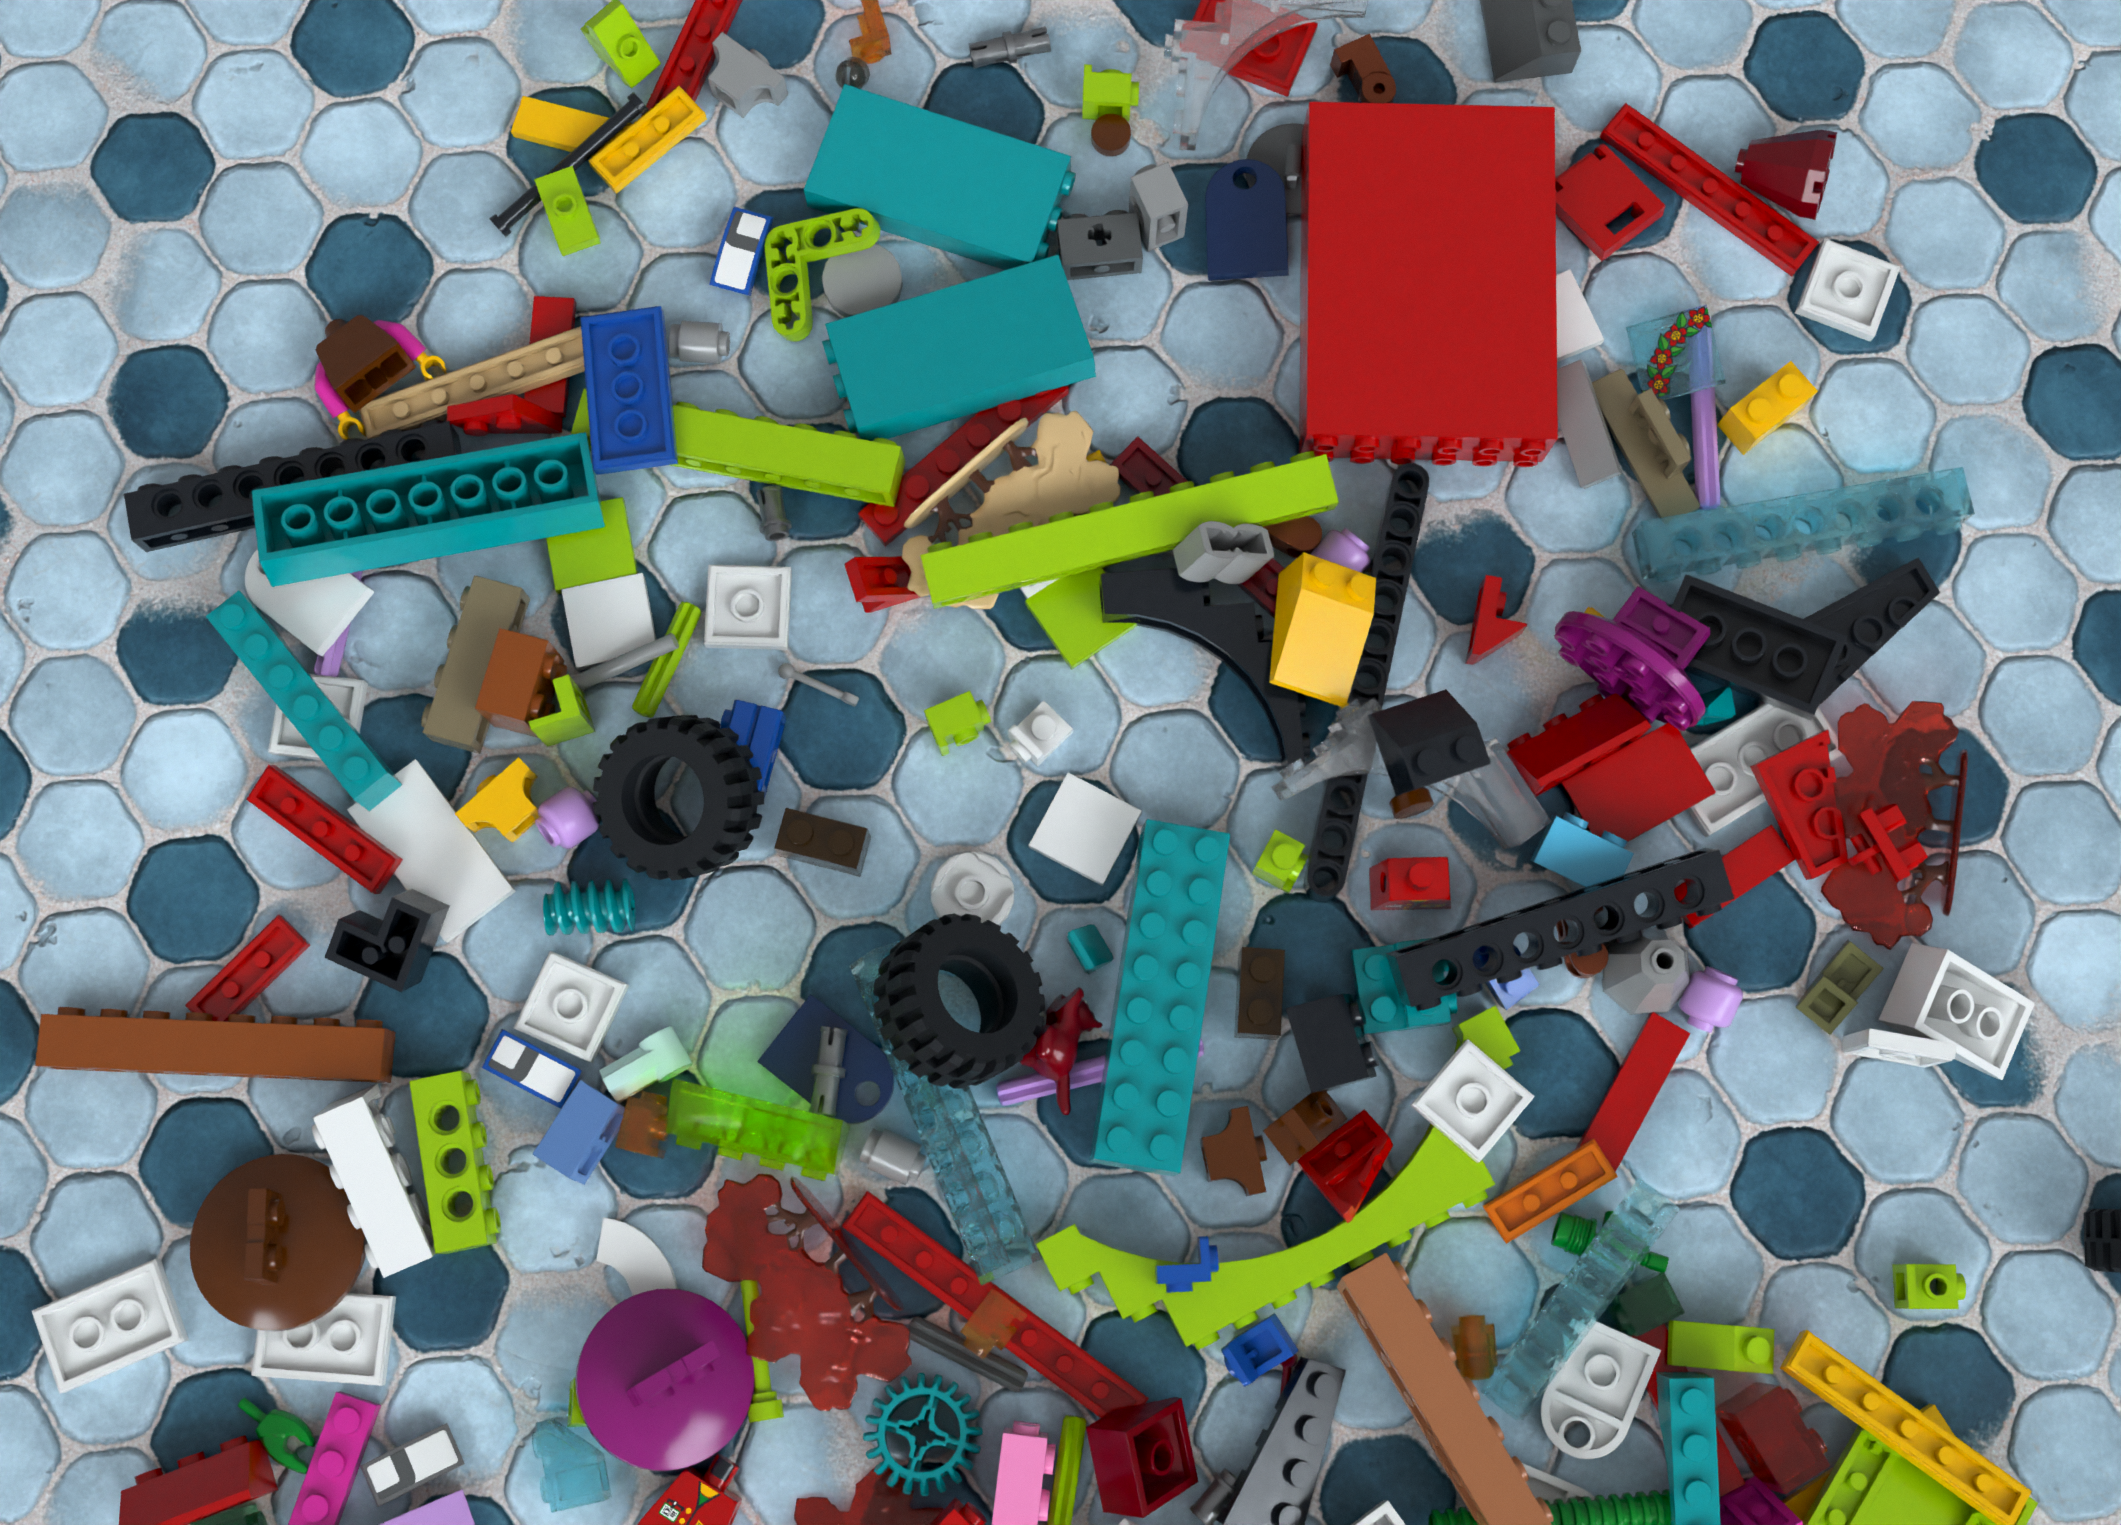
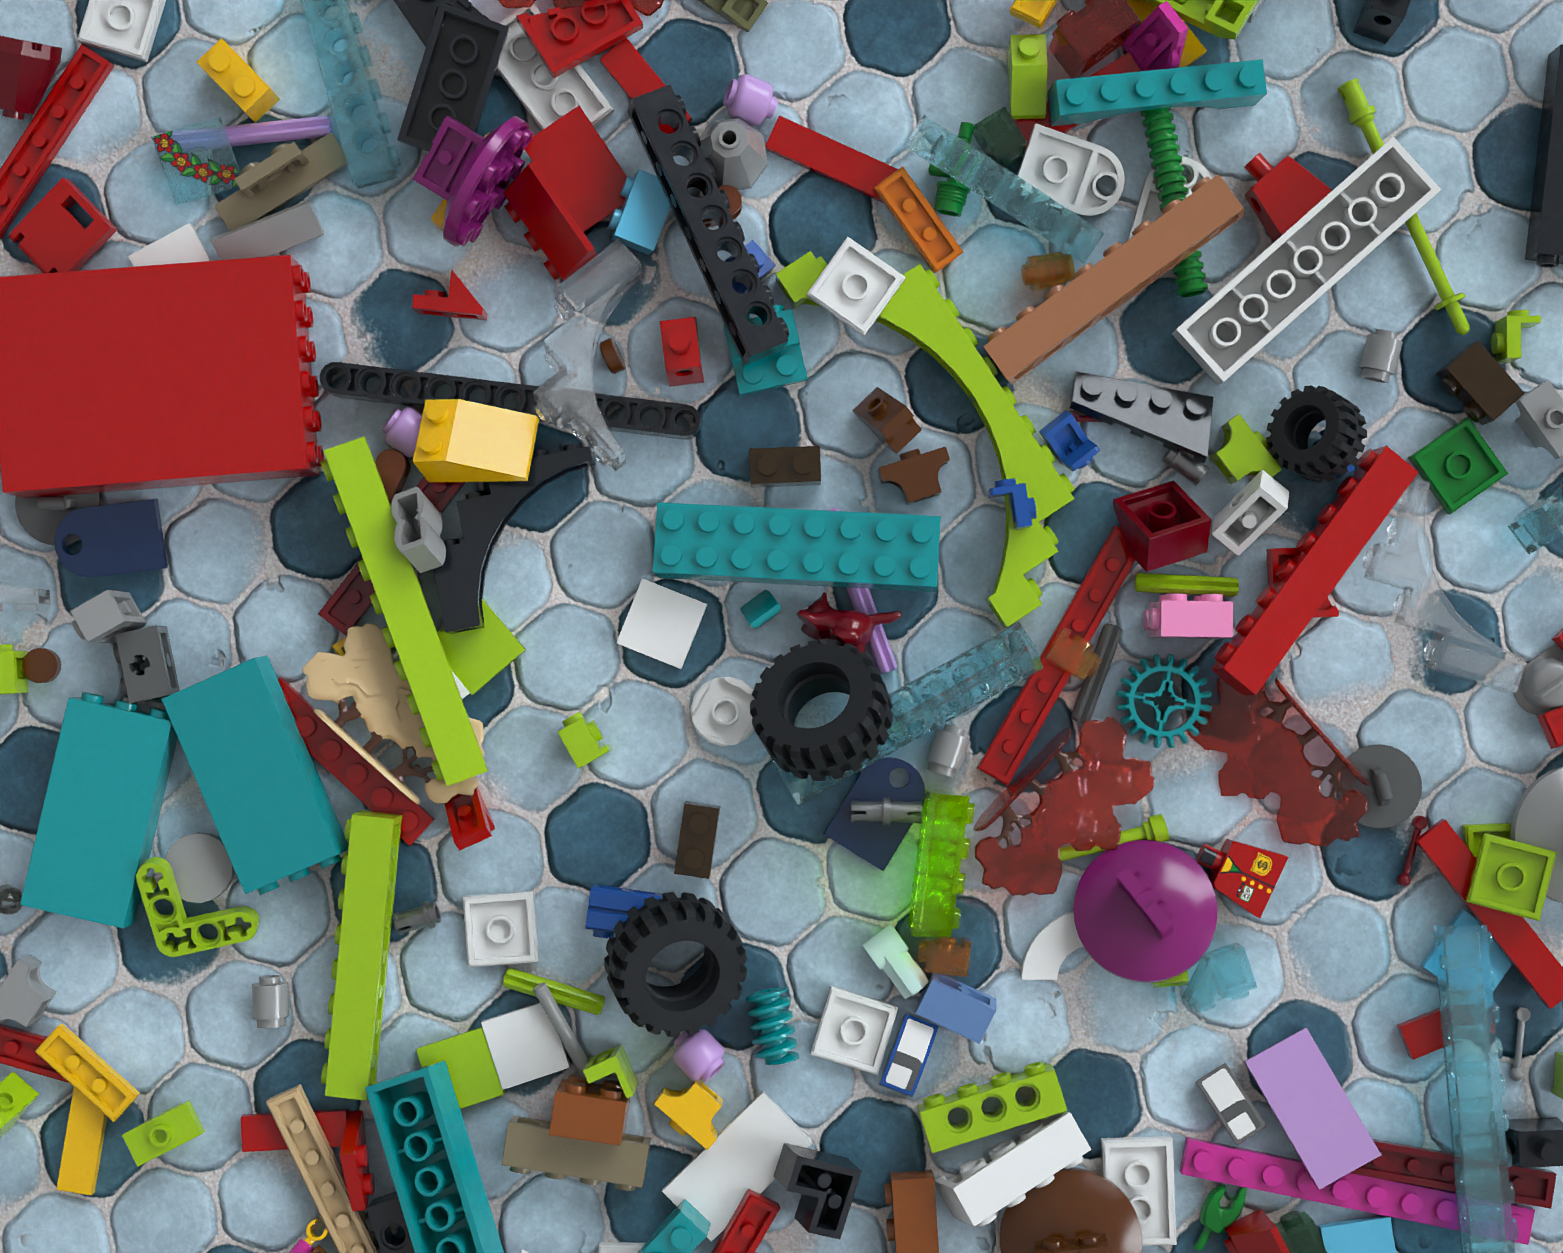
camera: 90 degrees left, 10 degrees up
black bar [489,92,649,237] -> none
blue tile [580,306,678,475] -> none
slope [709,207,774,296] -> none
light grey hinge [778,663,859,707] -> none
white bracket [1008,700,1073,767] -> none
lime brick [1252,829,1309,894] -> none
black slope [1285,994,1379,1093] -> none
red wing [1296,1109,1393,1223] -> none
black slope [1368,689,1491,796] -> none
teal slope [1695,686,1736,726] -> none

